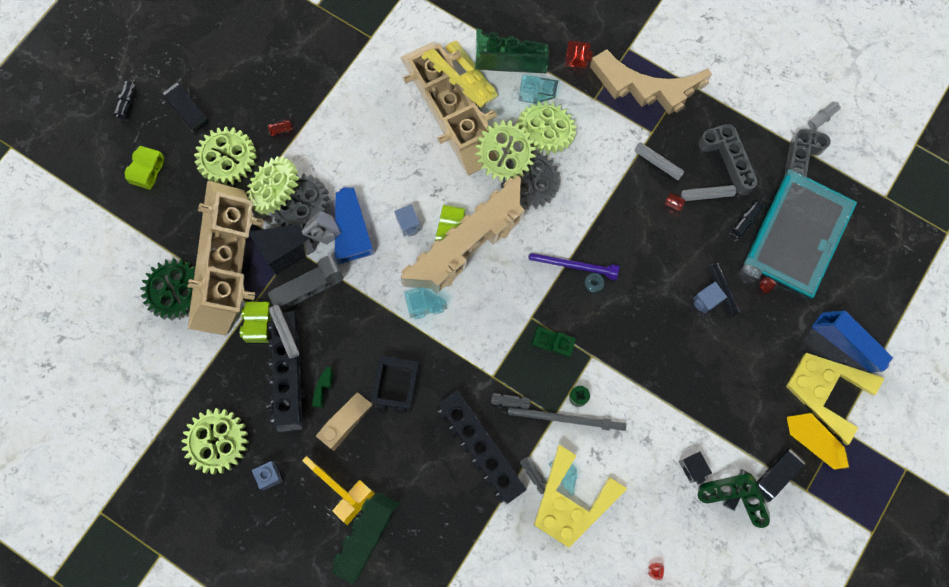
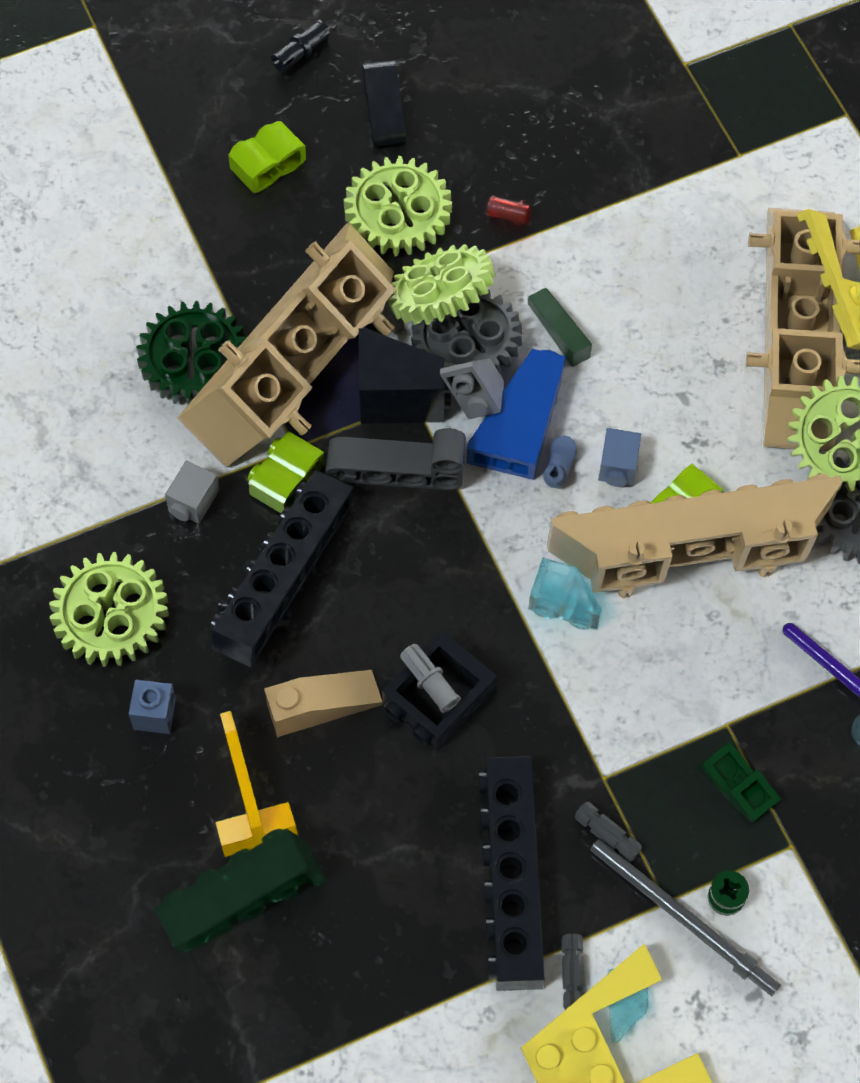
camera: 35 degrees right, 10 degrees down
light grey axle [269,305,299,358] -> none
dark green slope [312,367,333,409] -> none
none -> light grey brick [165,460,220,524]
none -> light grey axle [400,644,461,713]
none -> dark green piece [528,288,592,367]
none -> sand blue piece [543,435,577,488]

